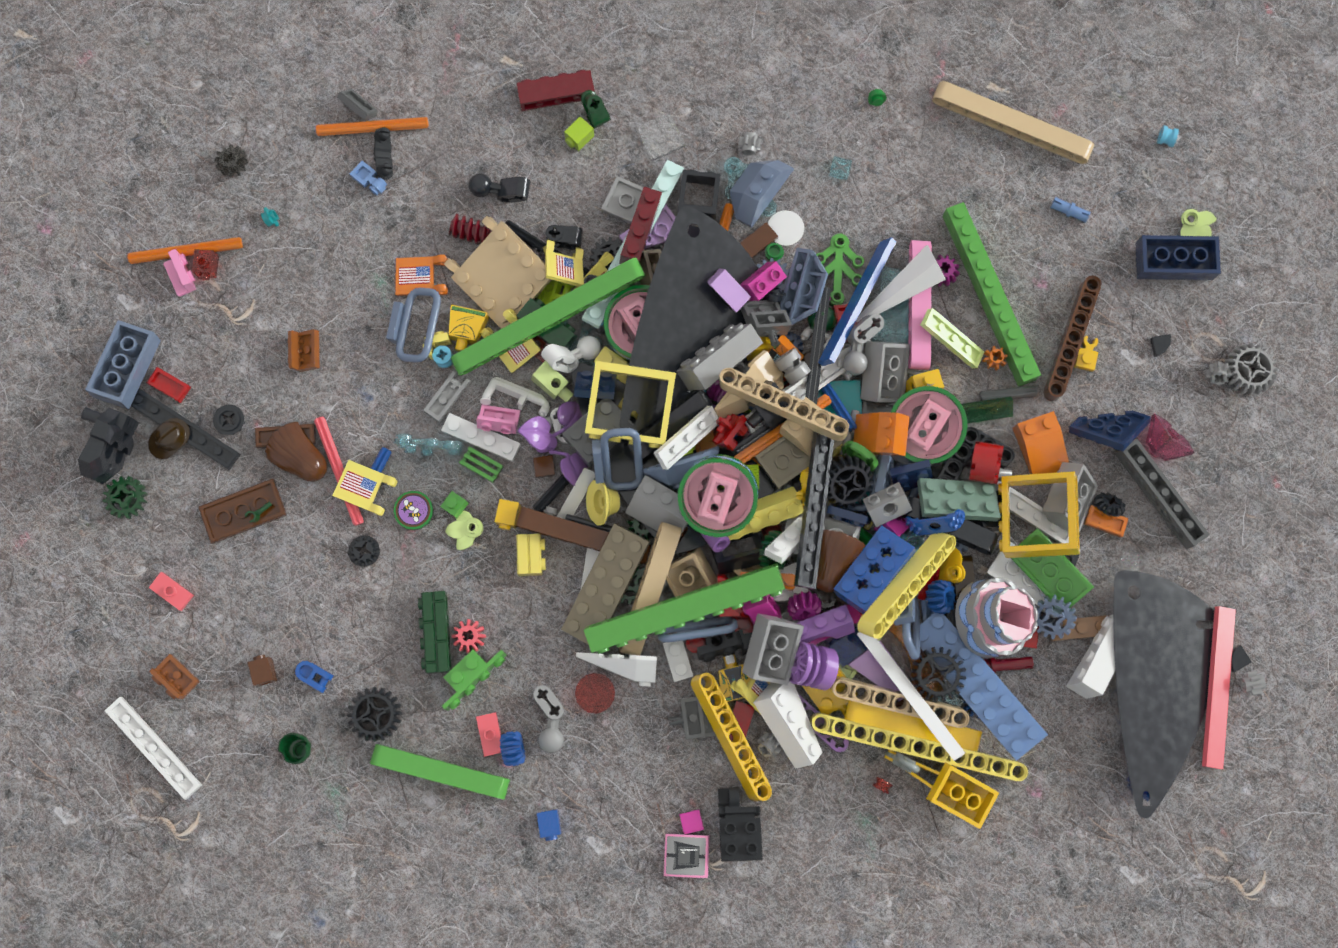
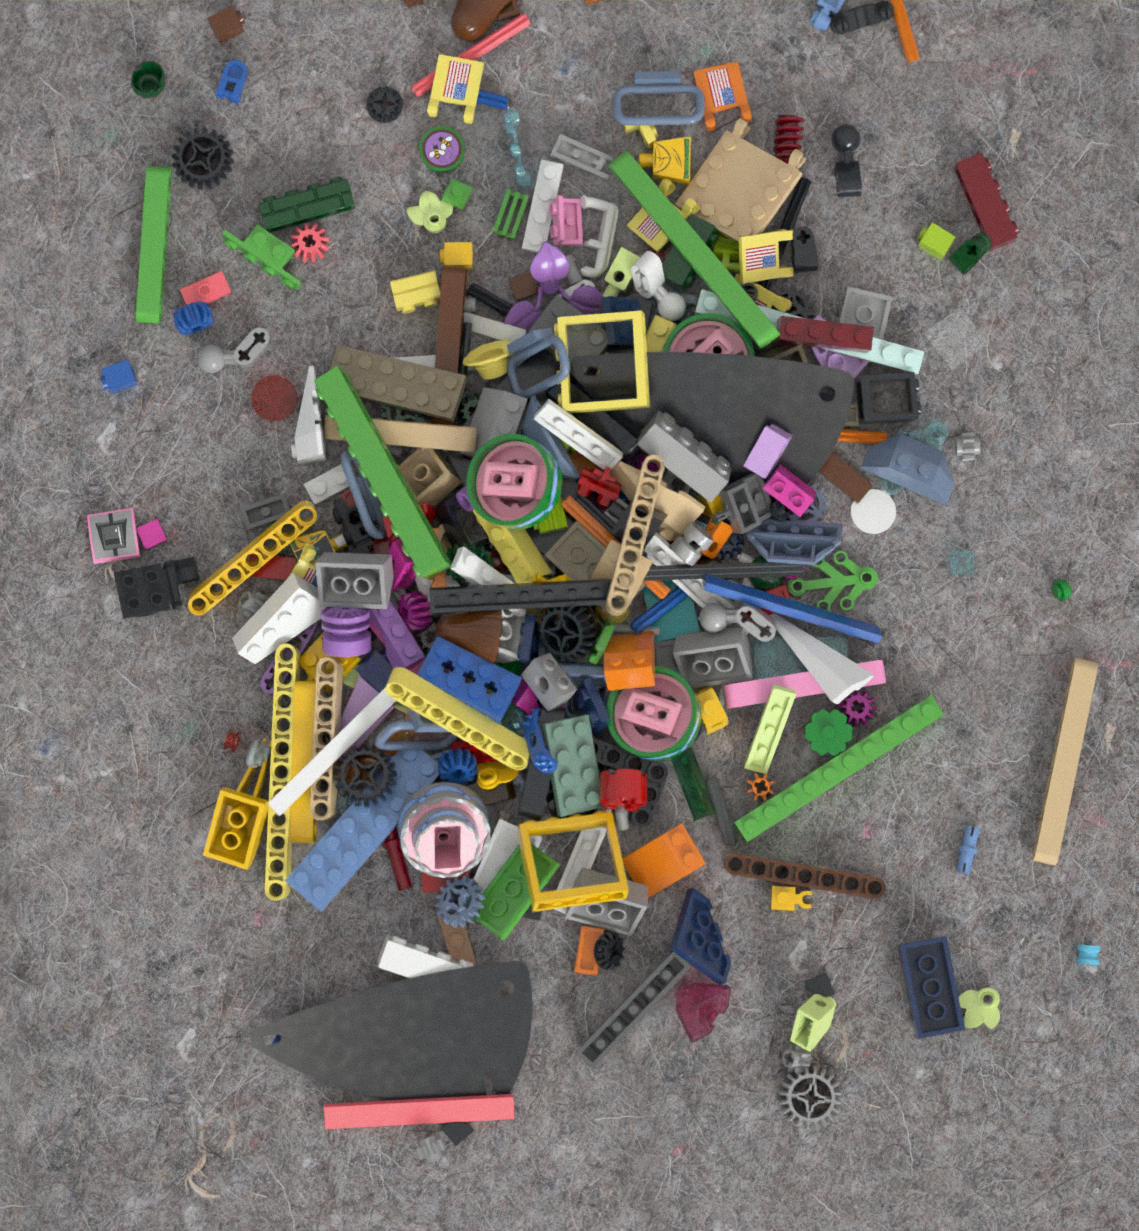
camera: 80 degrees right, 5 degrees up
medium azure wheel [432,345,453,368] -> none
green plate [765,243,784,261] -> none
none -> yellowish green torso [790,994,836,1052]
none -> green plant [805,709,853,756]

